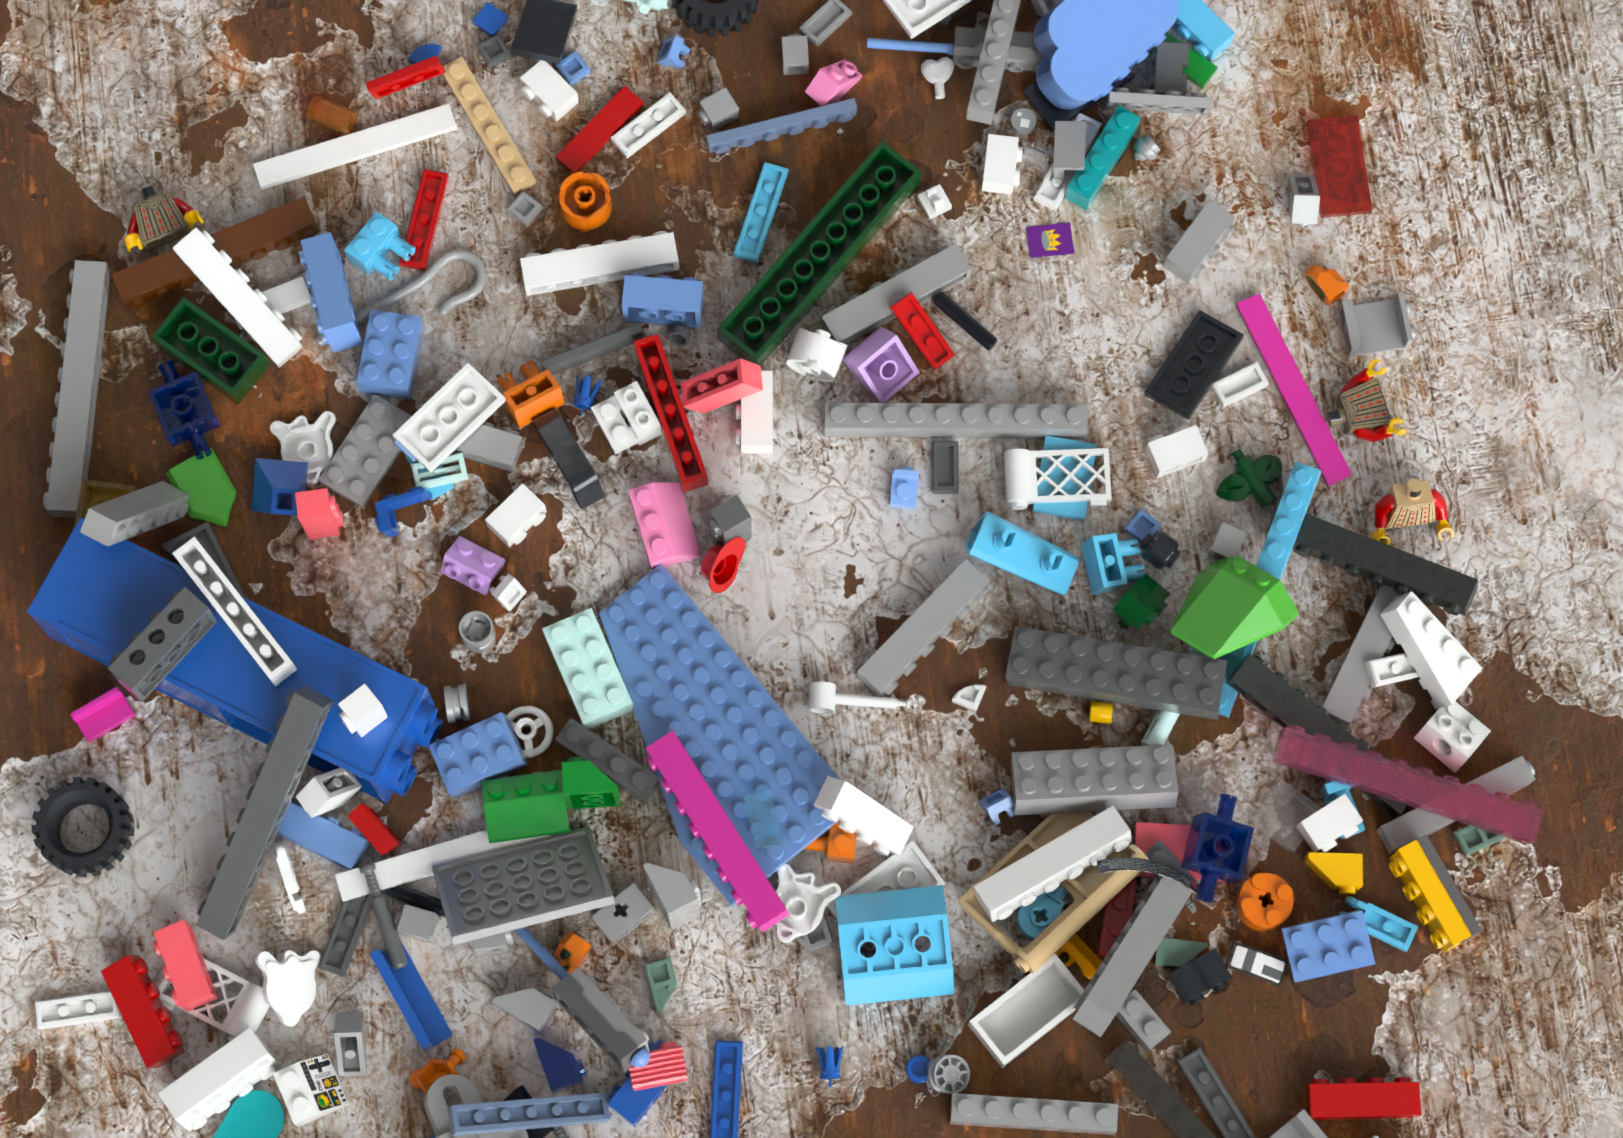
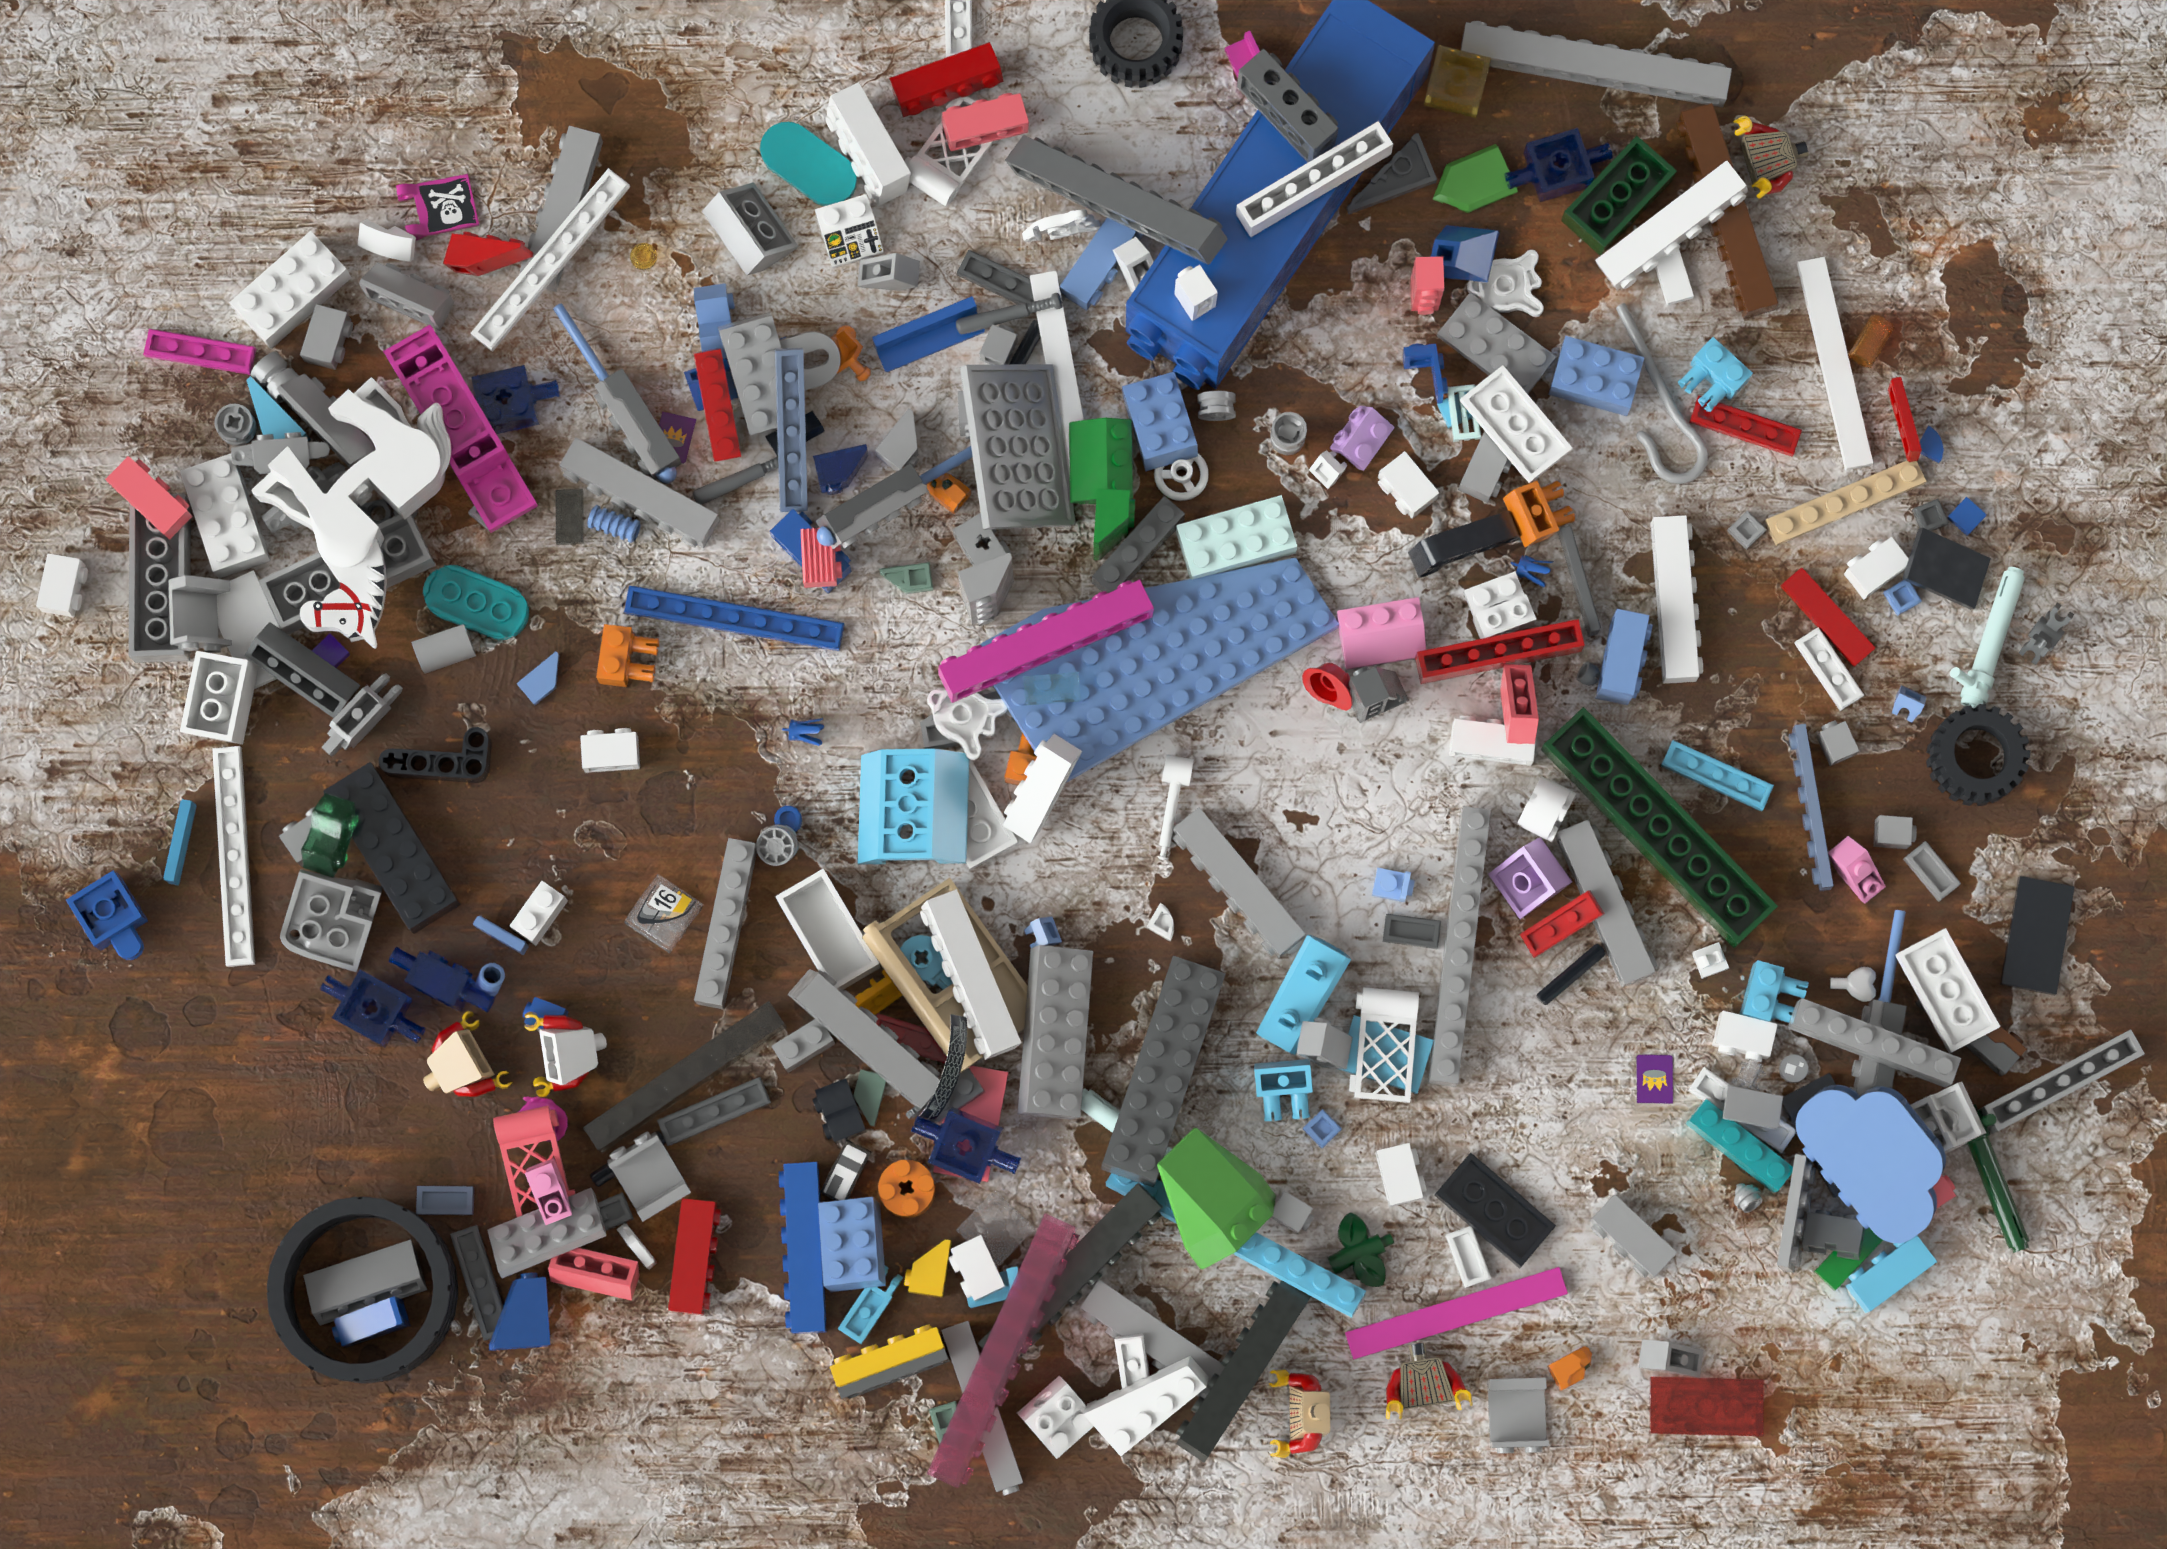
camera: 100 degrees right, 5 degrees up
light grey brick [80,481,190,546] -> none
white tile [255,950,321,1026] -> none
medium blue brick [299,232,363,353] -> none
red slope [348,803,402,855] -> none
orange brick [559,172,612,232] -> none
yellow hose [1089,701,1113,724] -> none
dark green brick [1113,574,1171,630] -> none
black head [1140,530,1181,570] -> none
none -> blue brick [779,1162,827,1334]
none -> light grey brick [1296,1018,1353,1069]
none -> medium azure brick [1740,960,1809,1023]

